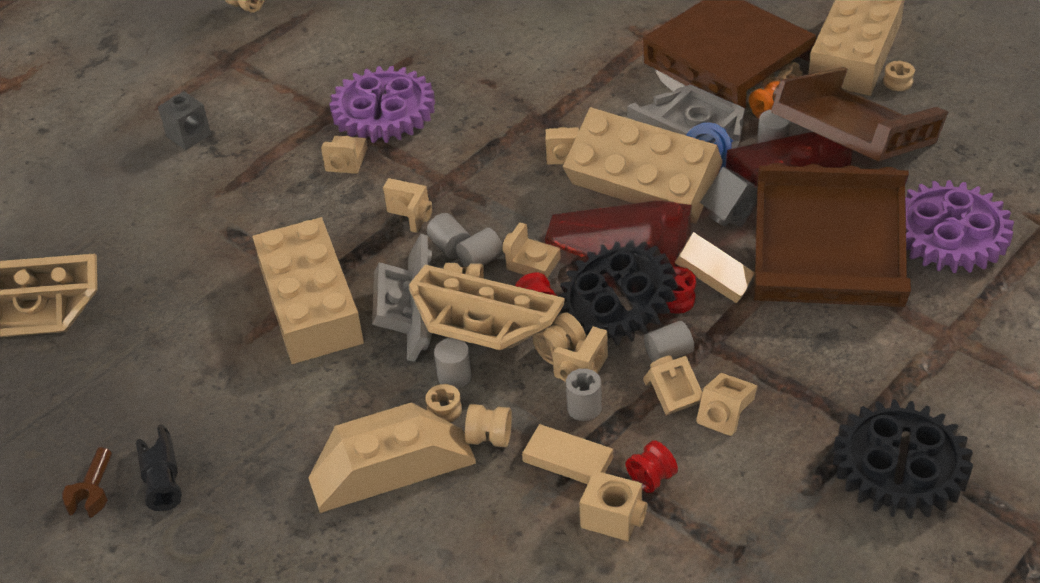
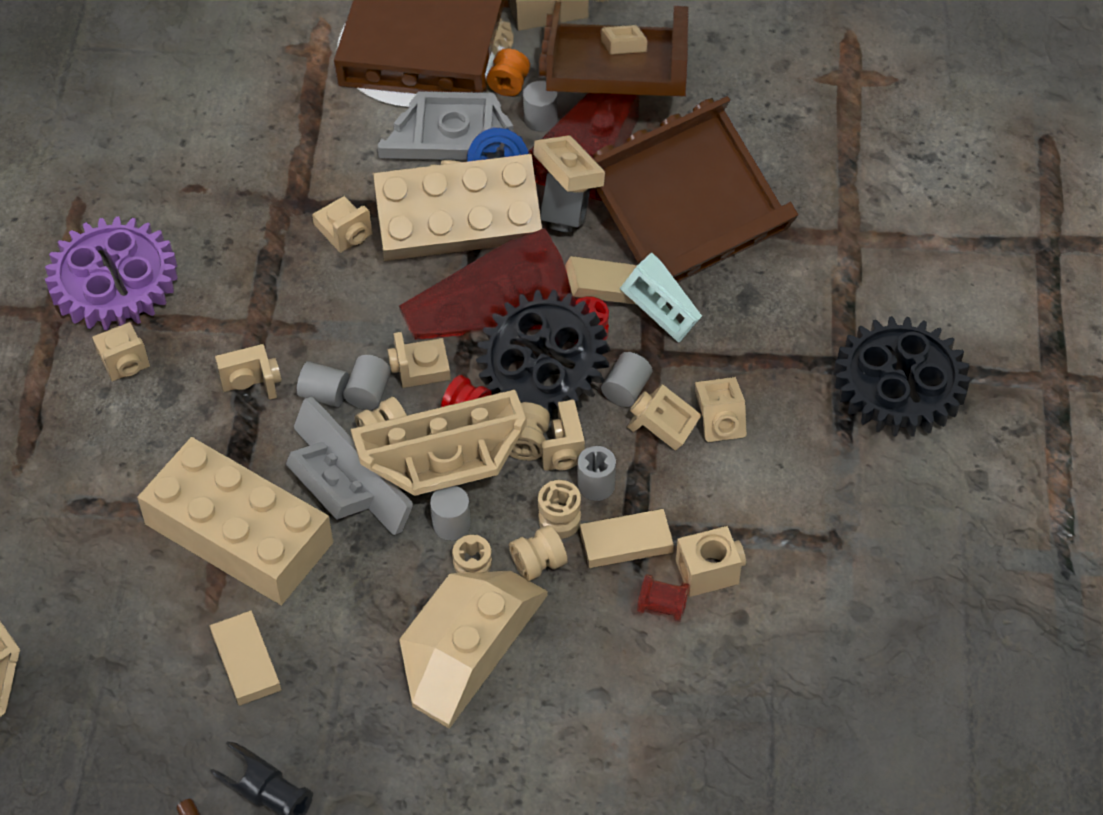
camera: 40 degrees left, 10 degrees up
red wheel [625,440,678,493] -> none
medium lavender gear [905,180,1014,273] -> none
none -> tan tile [209,610,281,706]
none -> tan plate [533,135,605,192]
none -> tan wheel [538,480,581,539]
none -> tan tile [601,25,647,54]
none -> light aqua slope [619,252,702,343]
none -> clear red bush [637,574,690,622]

